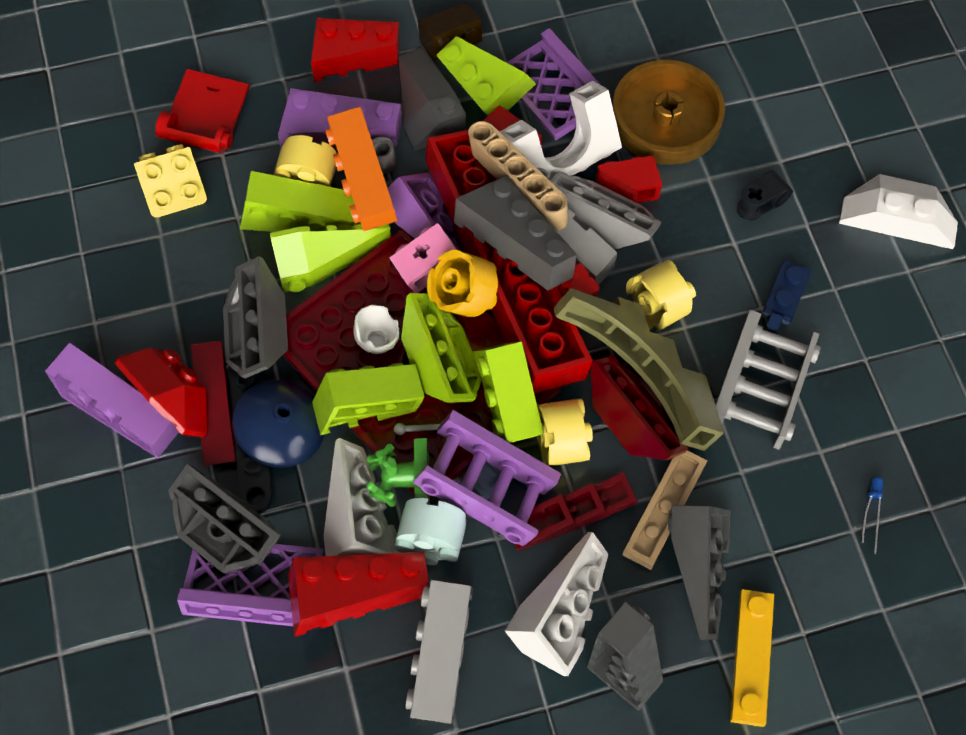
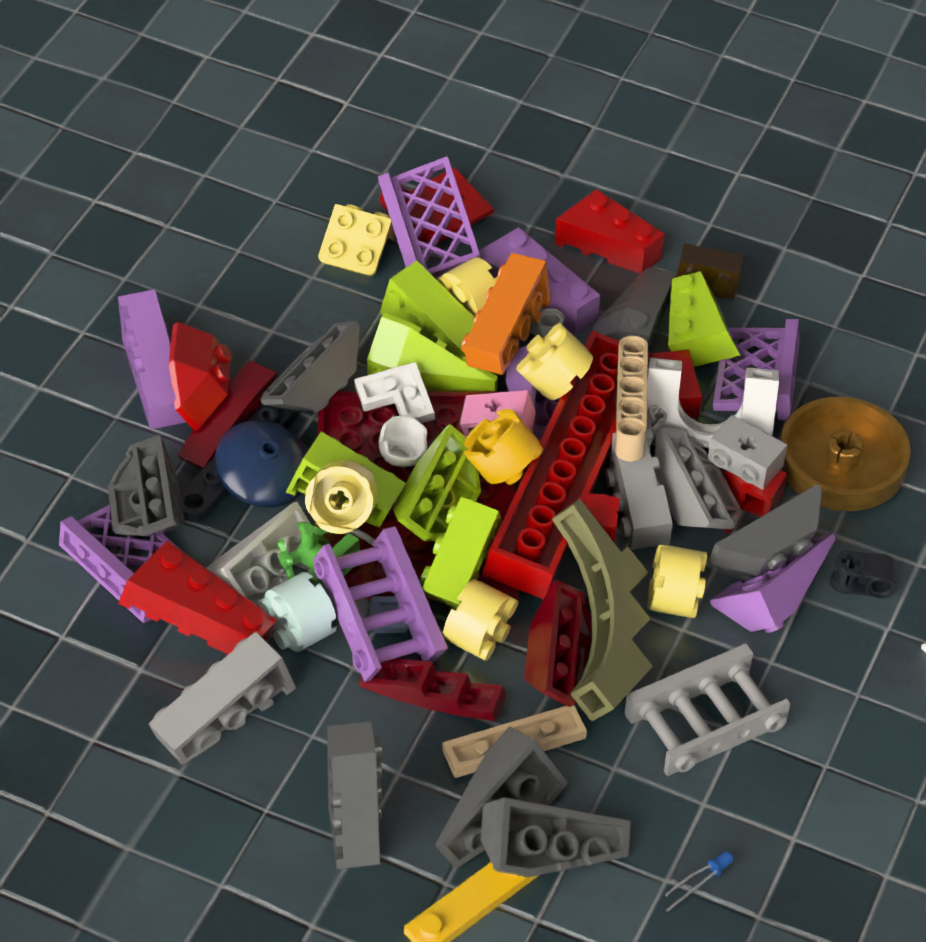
camera: 40 degrees right, 15 degrees down
dark grey wedge [454,176,577,290] -> none
white wedge [505,532,608,676] -> none
dark blue hinge [763,260,812,334] -> none
none -> light yellow brick [305,460,378,534]
none -> white plate [354,362,435,423]
none -> medium lavender fence [377,156,482,277]
none -> dark grey wedge [481,798,631,877]
none -> light yellow brick [516,323,593,401]
none -> light grey brick [708,415,787,490]
none -> dark grey wedge [708,484,822,576]
none -> medium lavender wedge [710,533,836,633]

